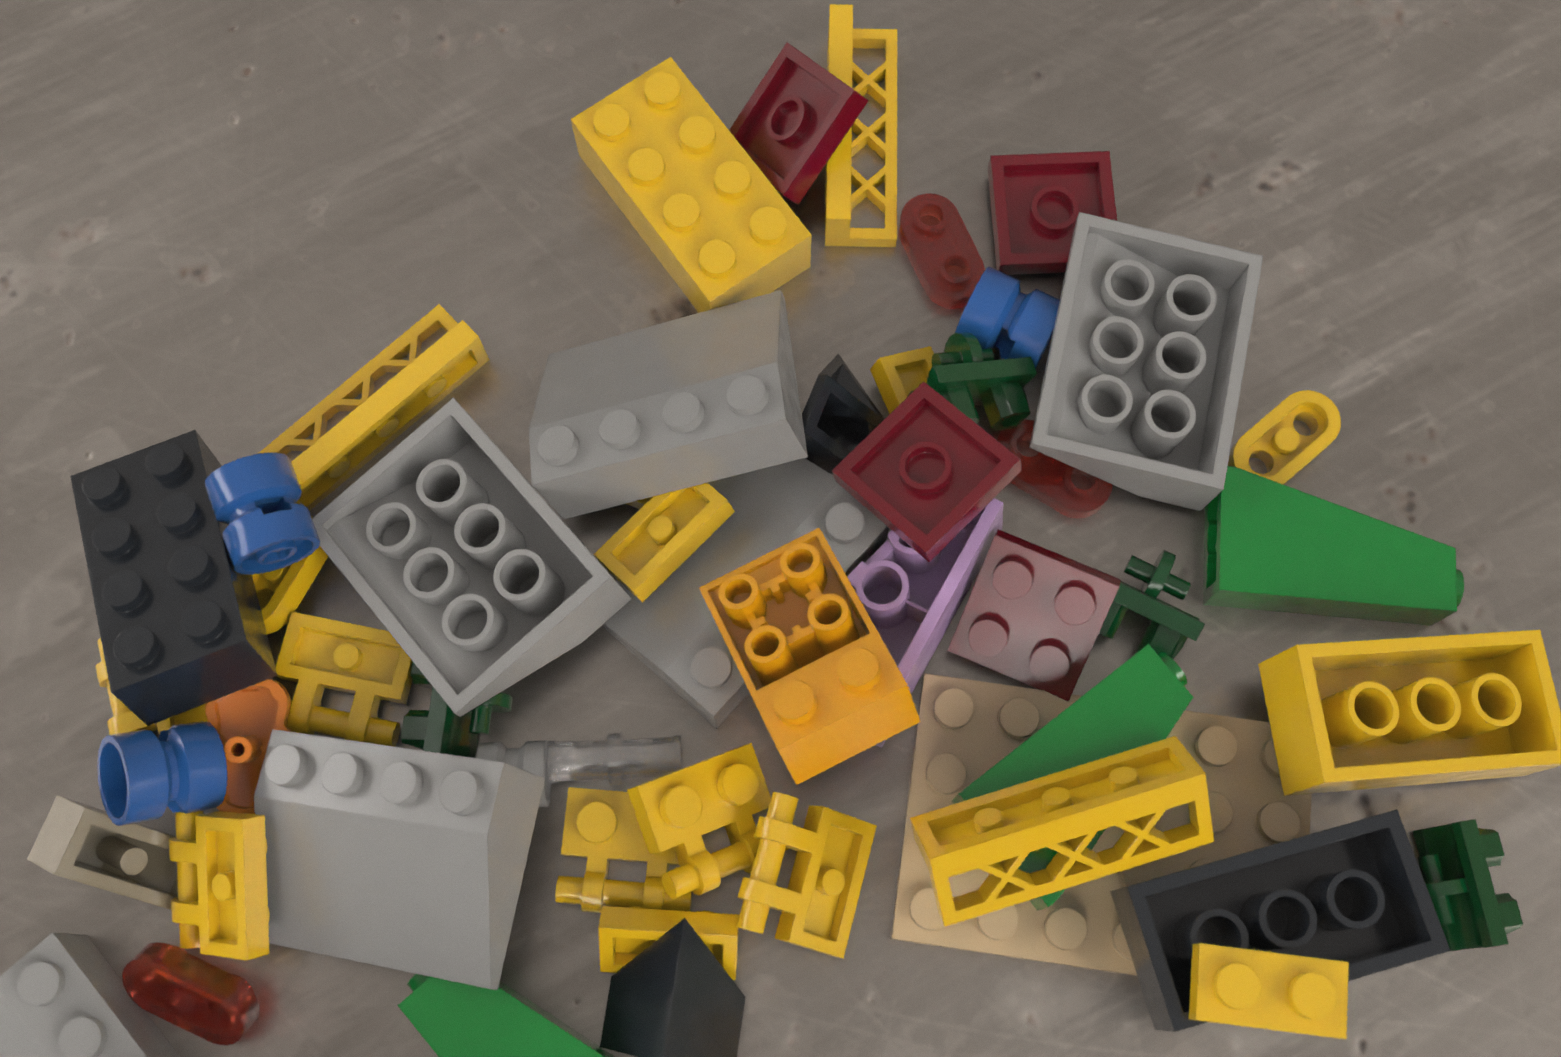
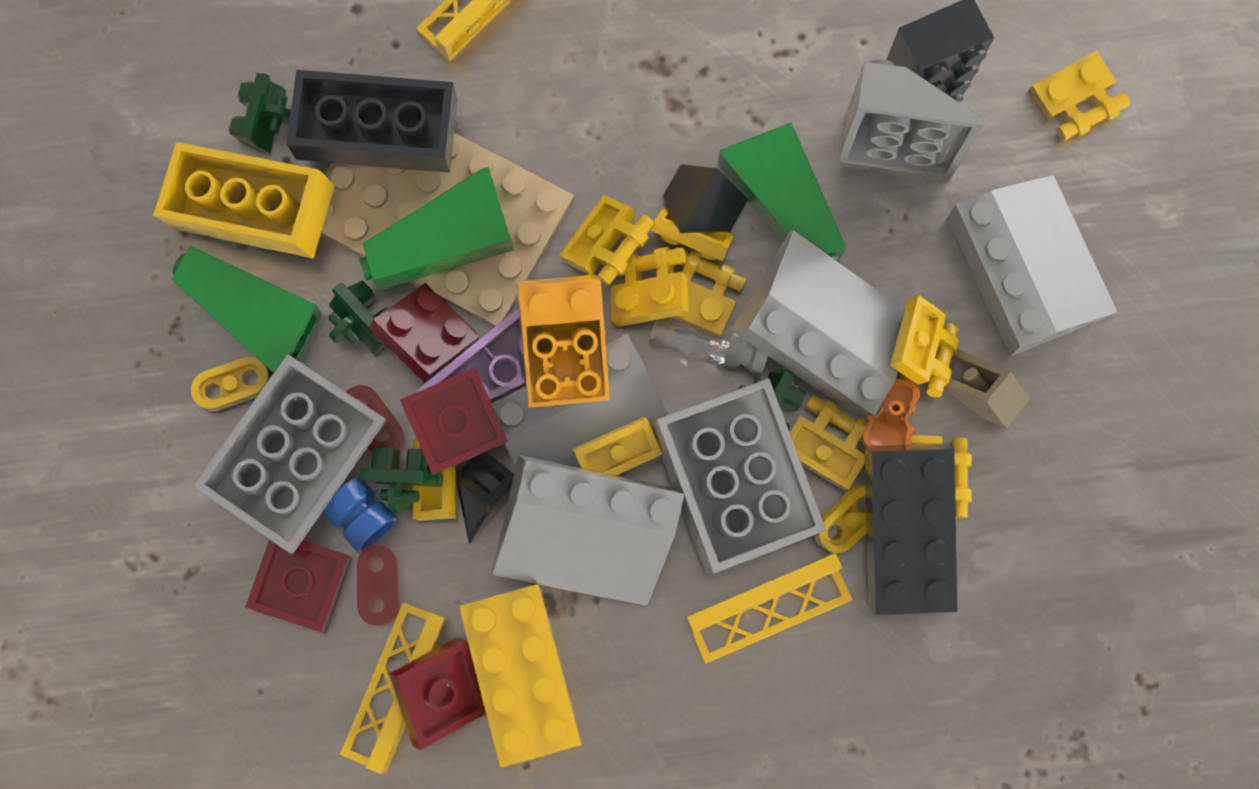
camera: 160 degrees left, 5 degrees up
blue wheel [97,721,228,826] -> none
clear red plate [122,942,259,1045] -> none
blue wheel [205,452,320,575] -> none
yellow fence [910,736,1214,927] -> none
yellow plate [1189,943,1349,1040] -> none

